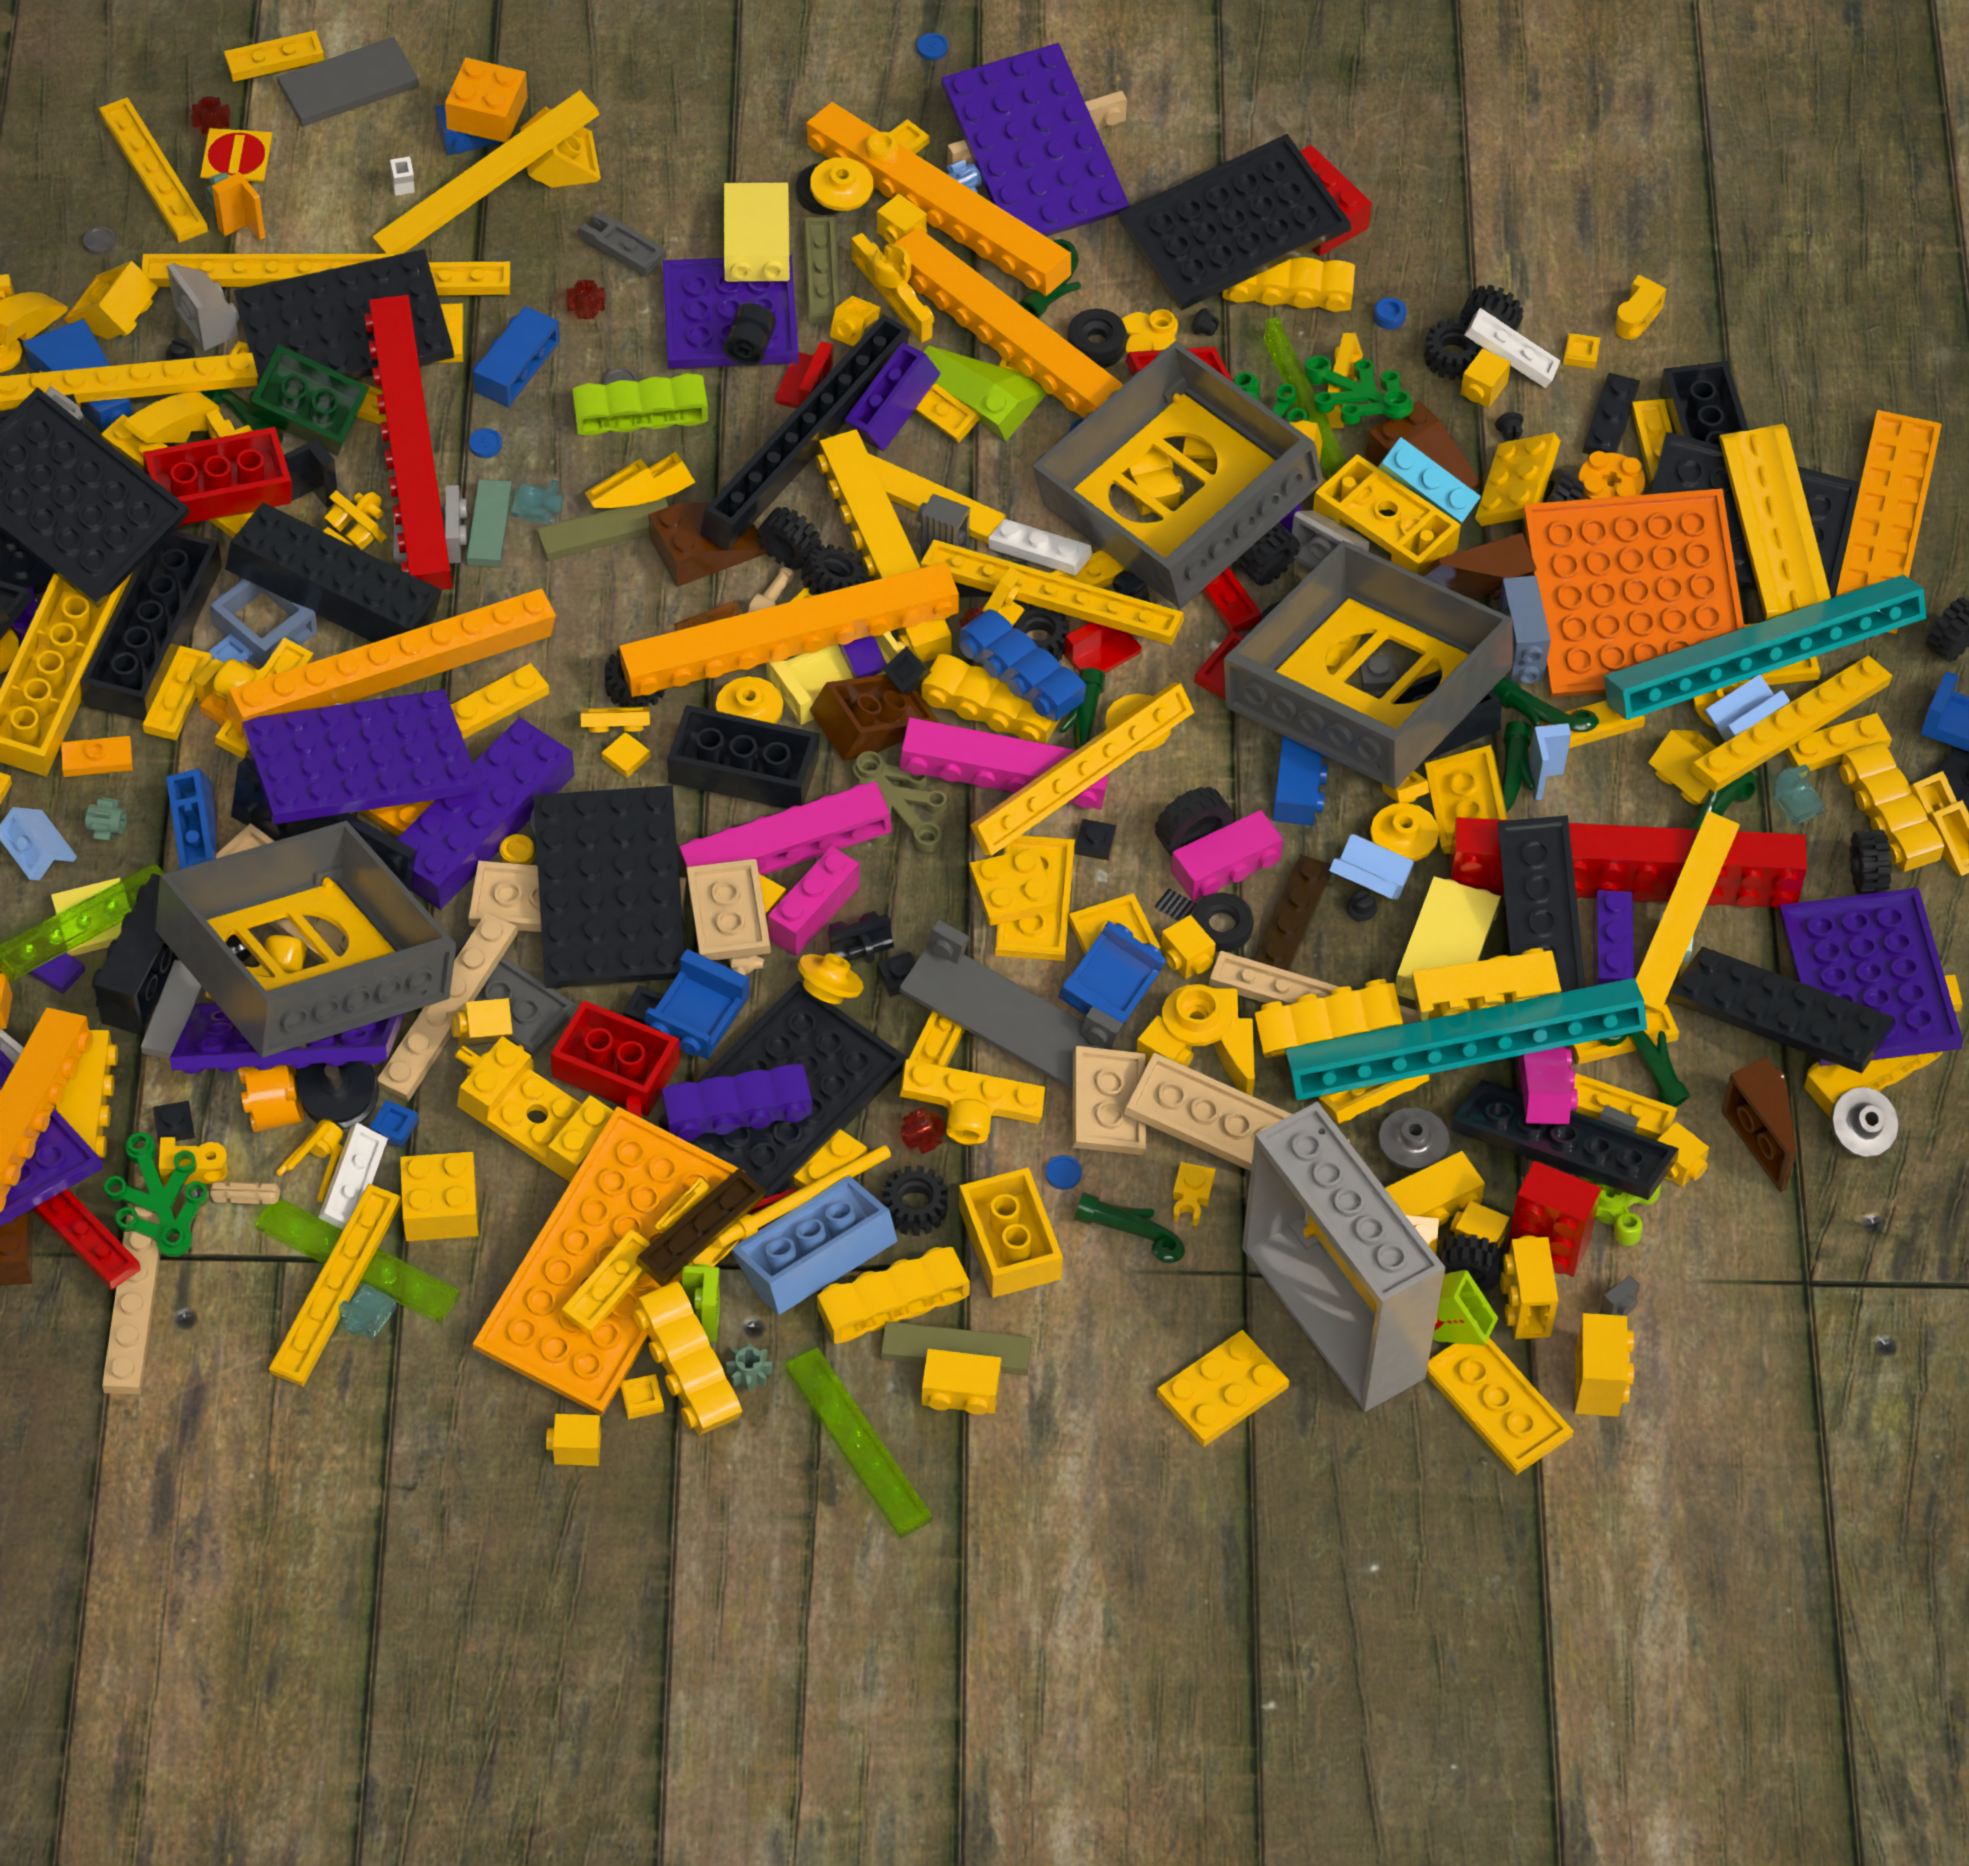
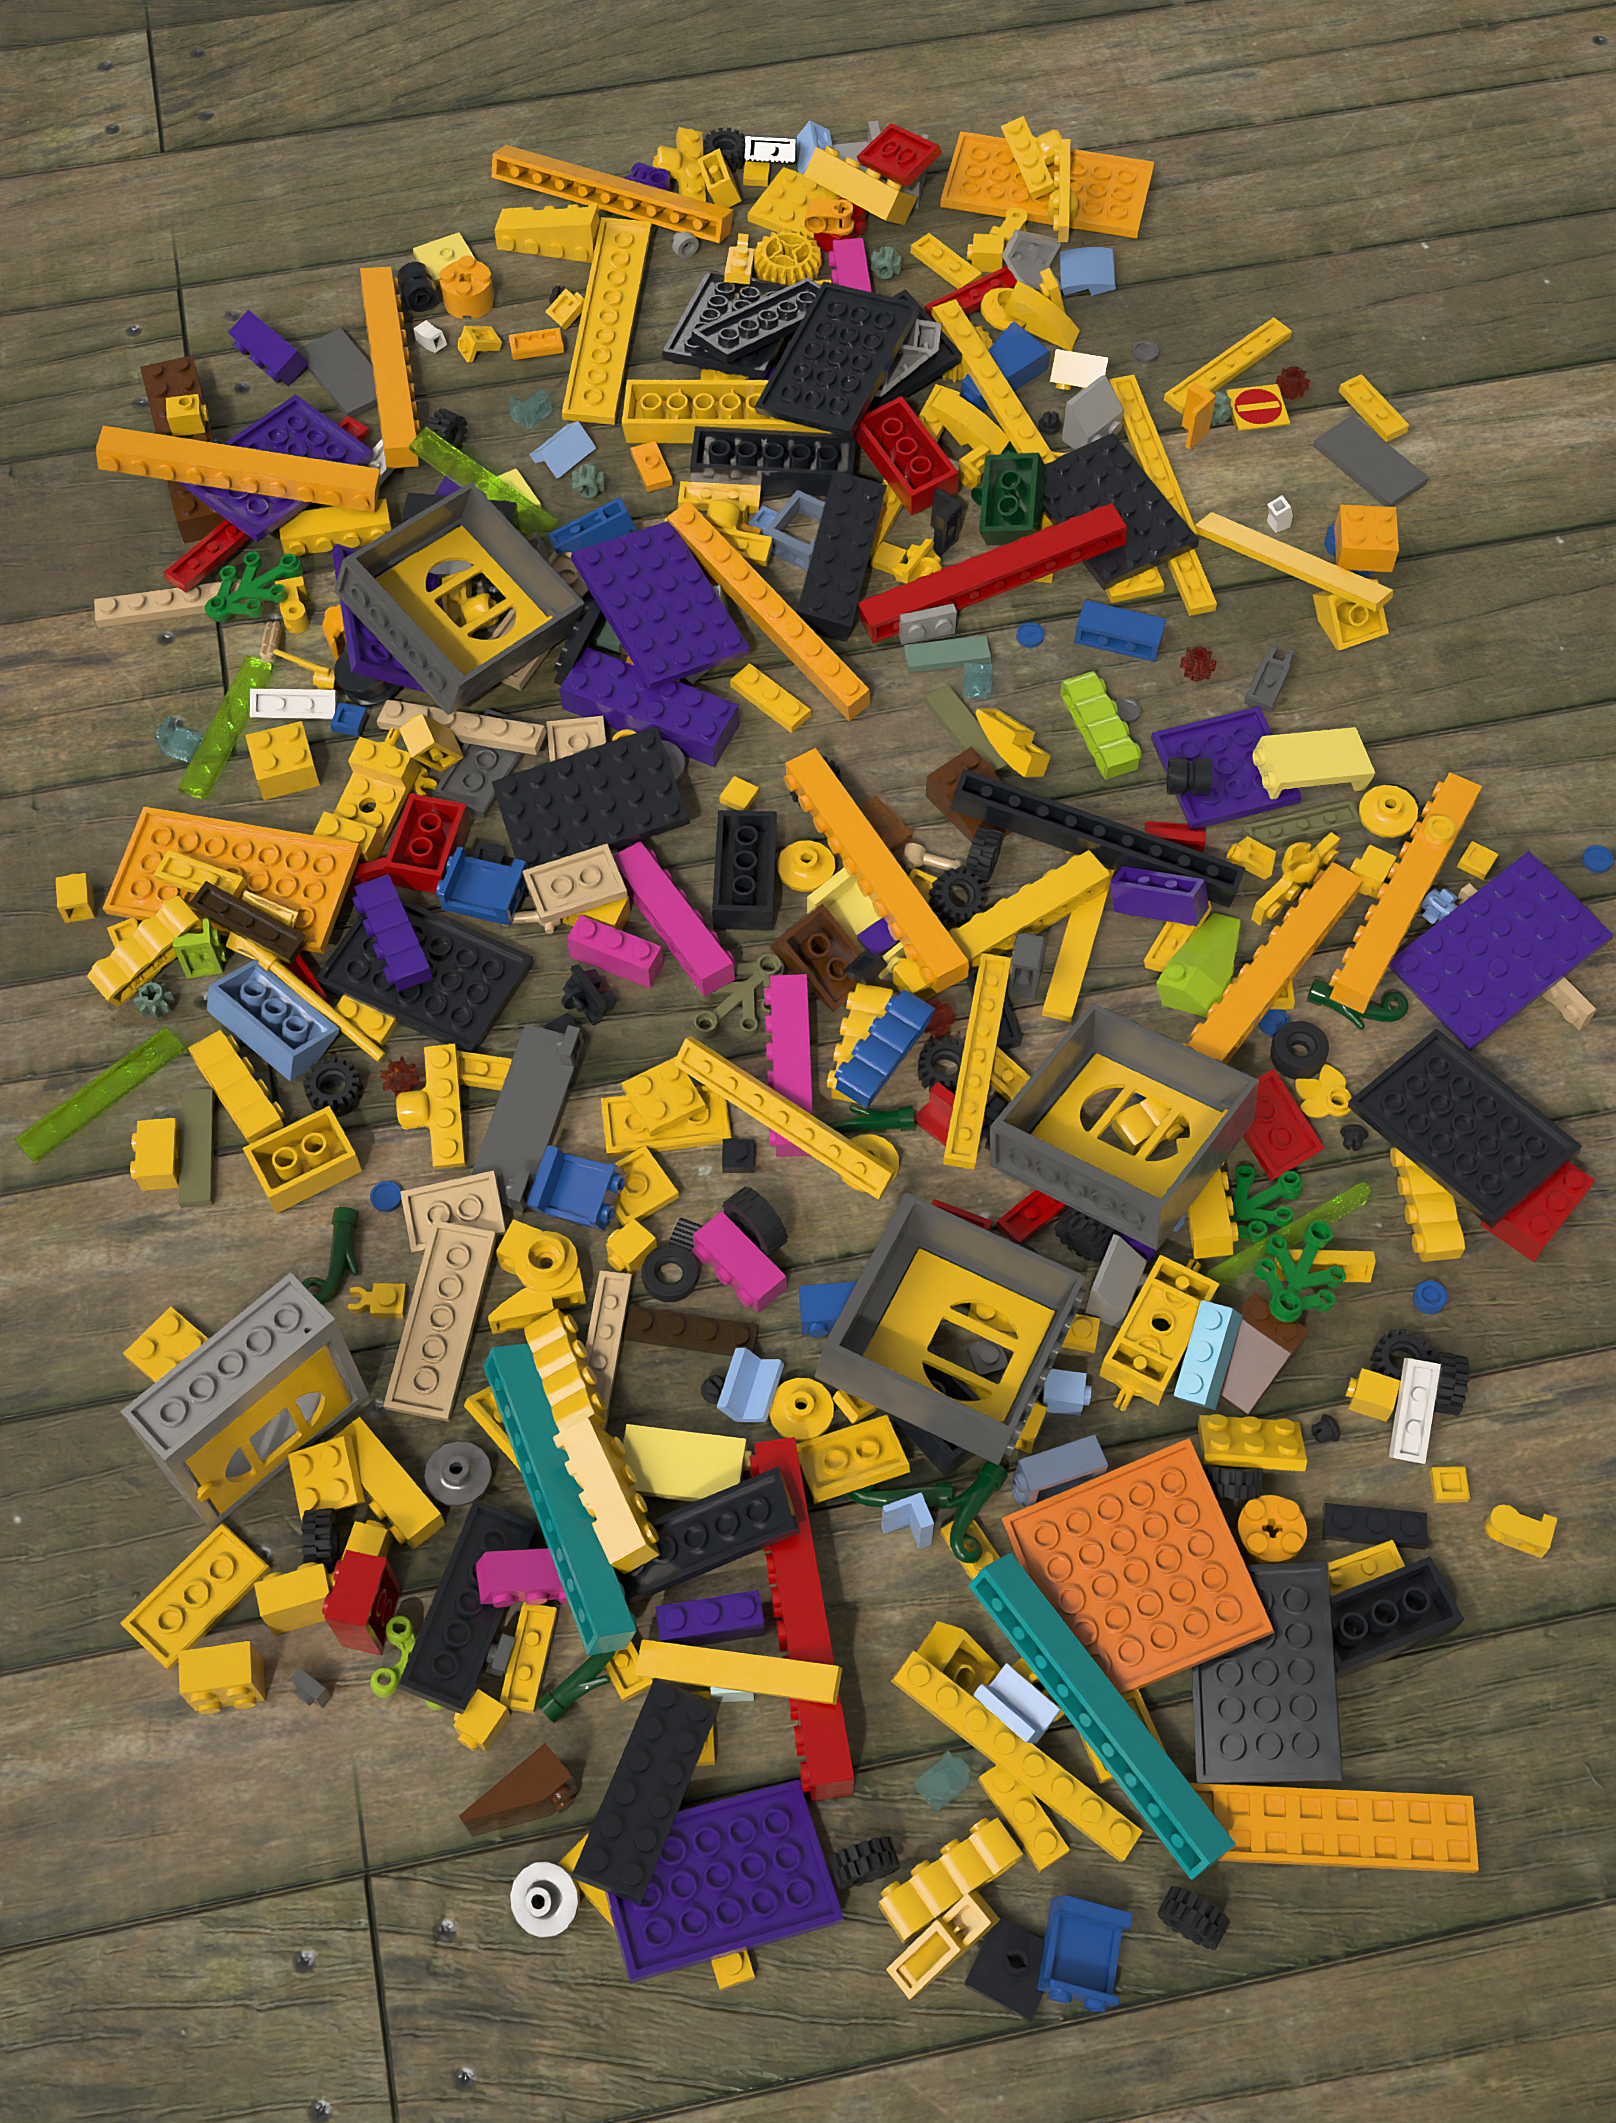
camera: 80 degrees right, 5 degrees up
black plate [153,1101,195,1144] -> none
yellow tile [269,1183,402,1387] -> none
yellow plate [581,707,650,732] -> none
yellow piece [797,953,864,1004] -> none
yellow bracket [982,567,1024,627] -> none
white plate [988,519,1092,576] -> none
reddish brown slope [1417,533,1537,600] -> none
lime torso [1433,1270,1498,1345] -> none
dark green plant [1683,771,1757,829] -> none
yellow plate [1718,424,1831,621] -> none

